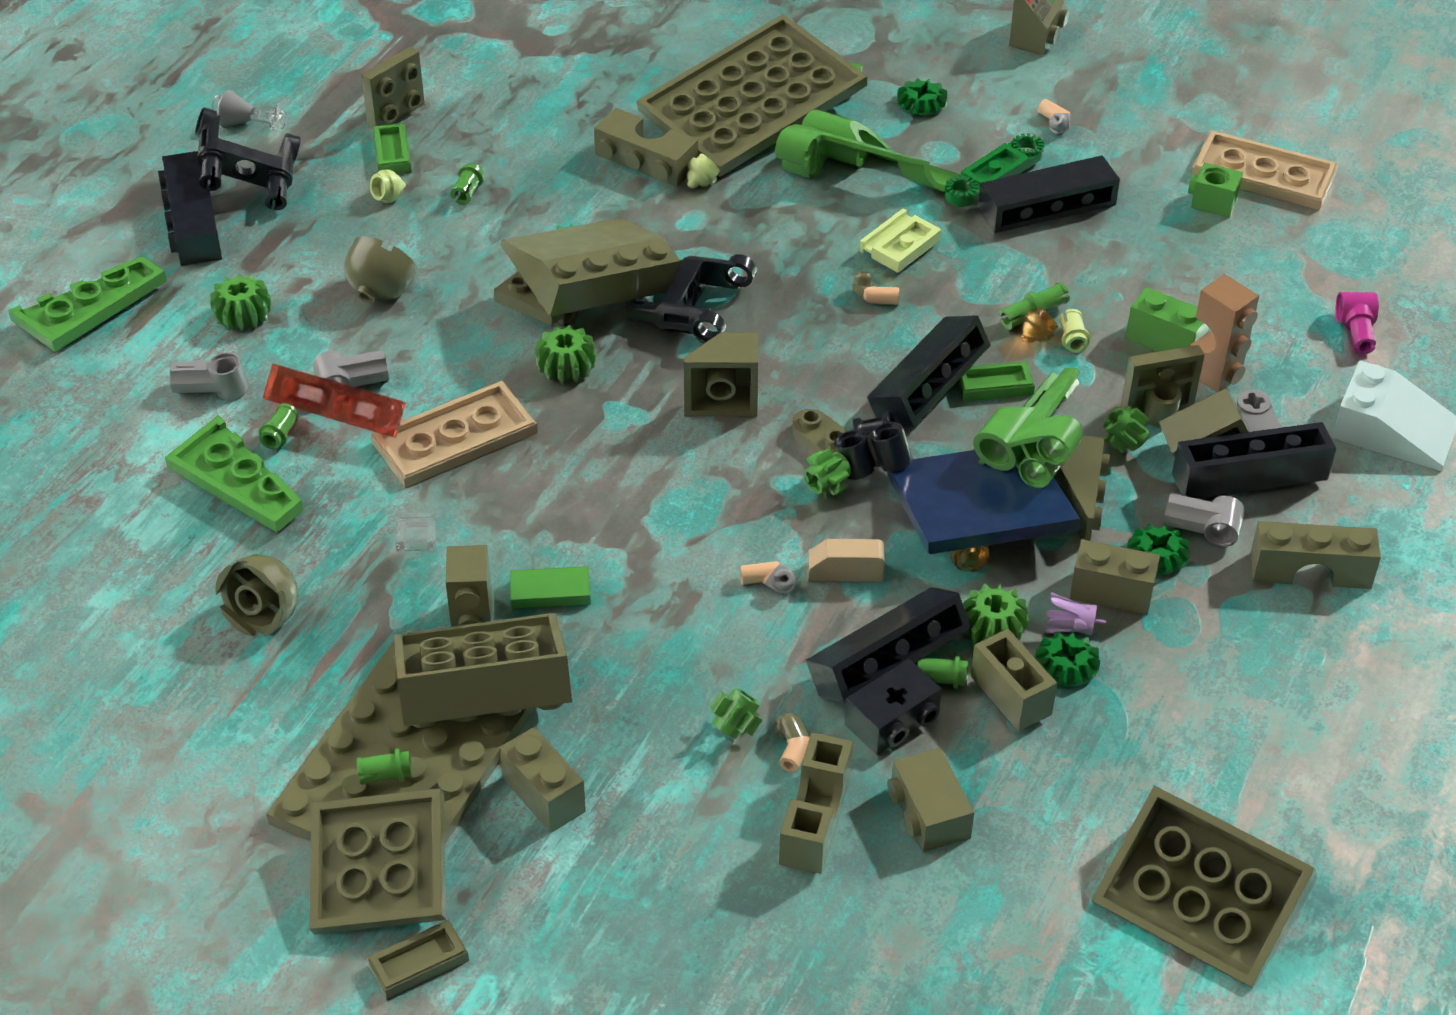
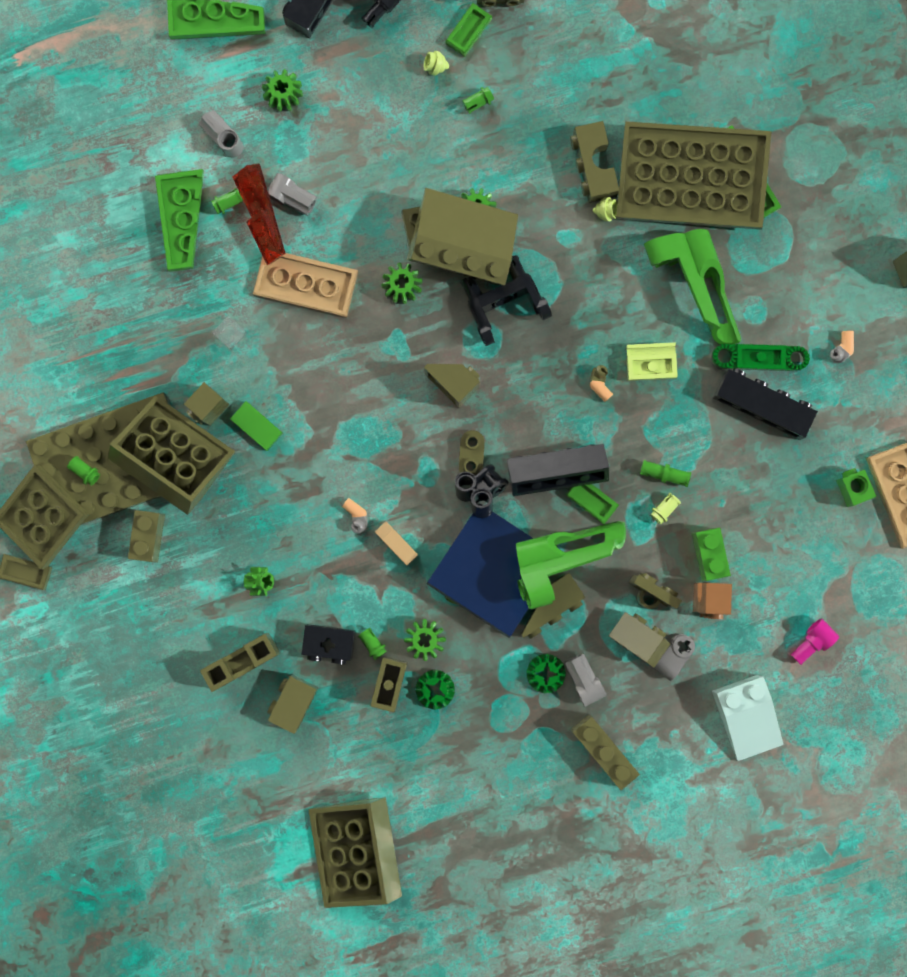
camera: 45 degrees right, 40 degrees up
olive cylinder [215,554,298,636] -> none
olive cylinder [344,236,417,303] -> none
arm [773,712,810,772] -> none
bright green gear [804,448,851,497] -> none
black brick [806,587,971,704] -> none
green gear [897,78,947,115] -> none
clear orange plate [1022,307,1058,343] -> none
lavender piece [1044,592,1106,636] -> none
olive brick [1069,539,1160,615] -> none
bright green gear [1103,405,1149,453] -> none
black brick [1172,422,1336,499] -> none

